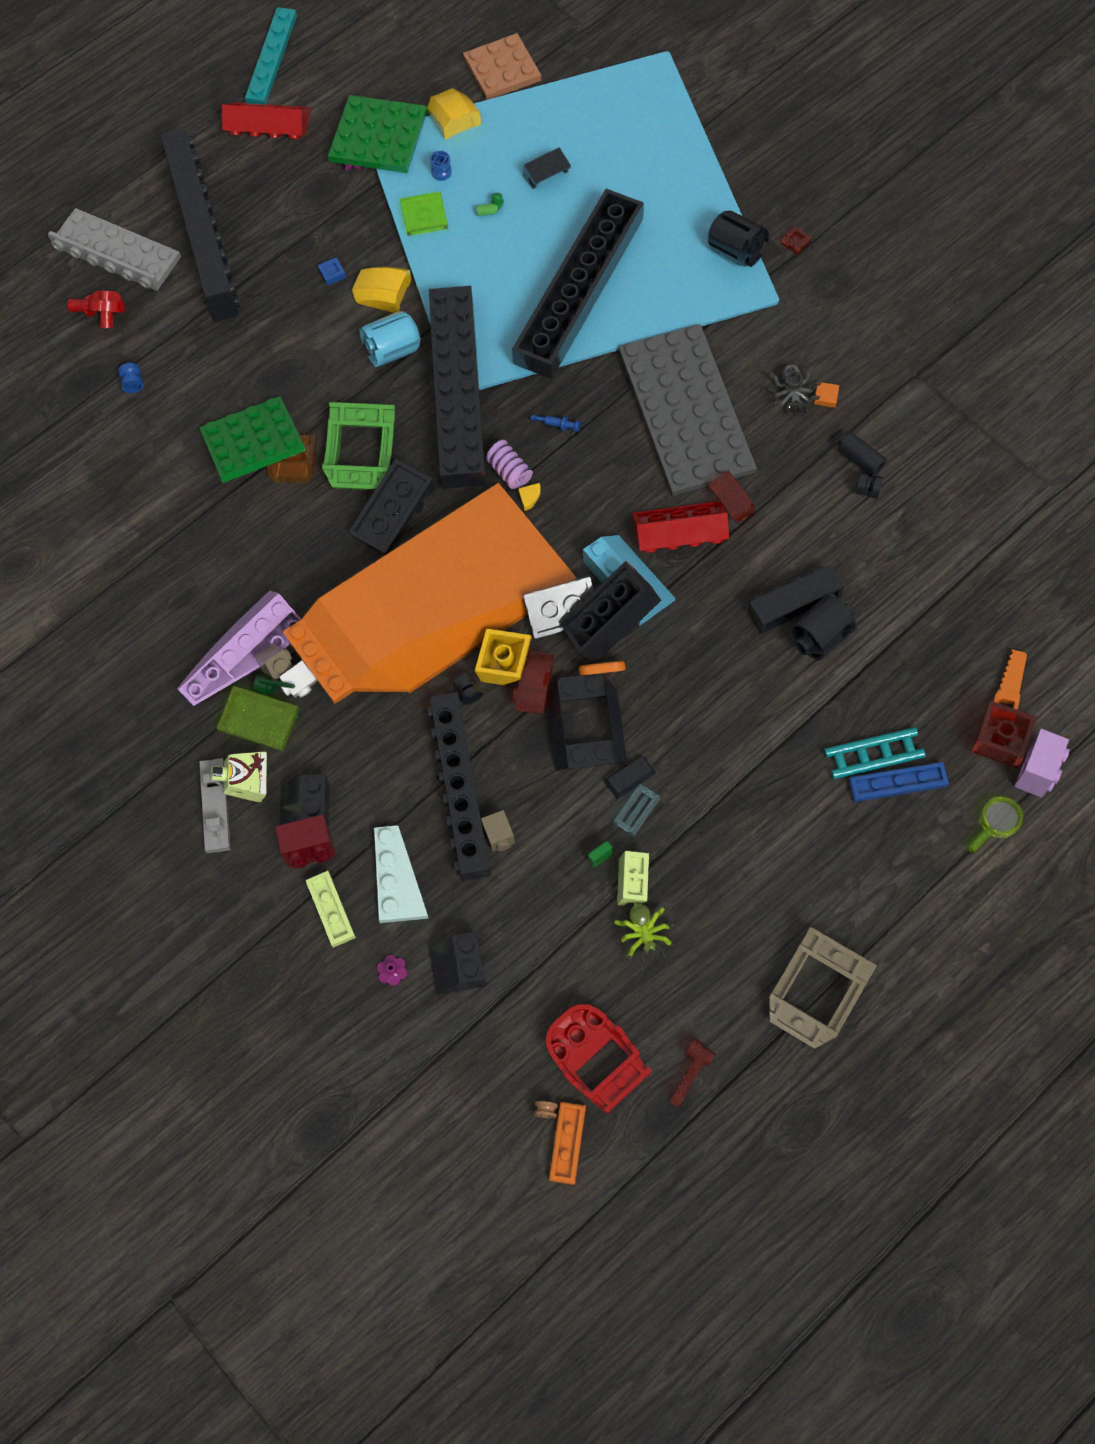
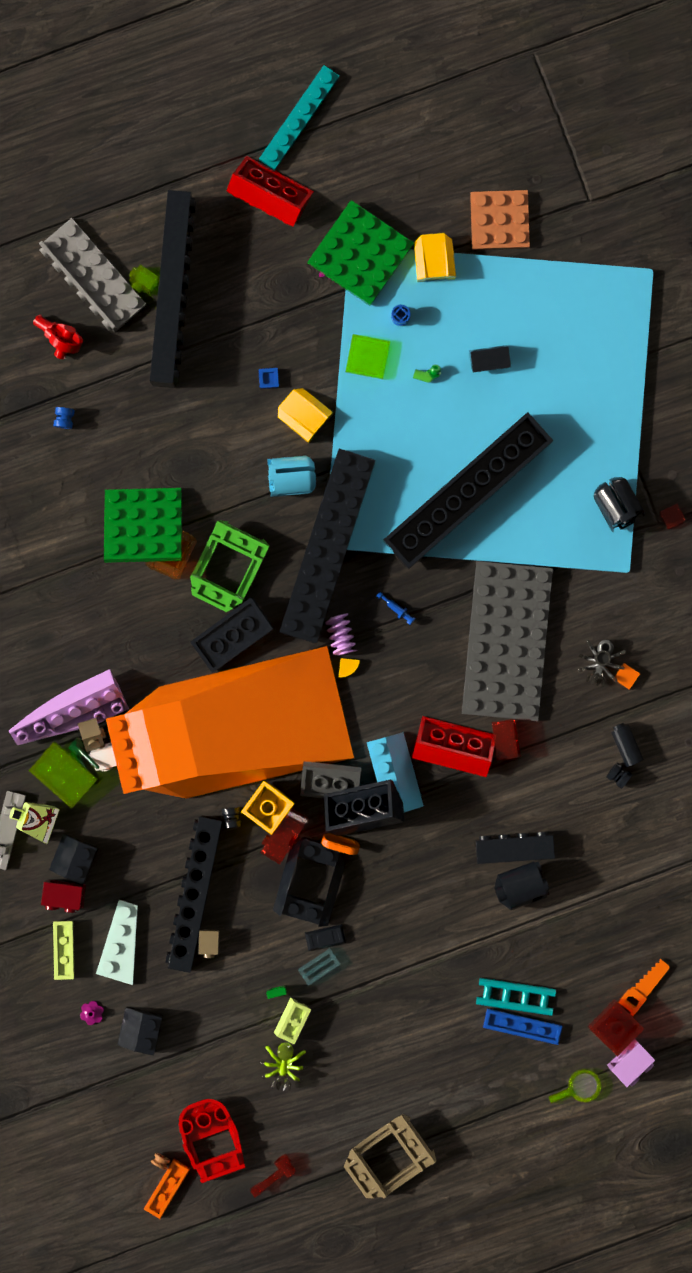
camera: 20 degrees right, 20 degrees up
none -> clear neon green brick [129,264,159,296]

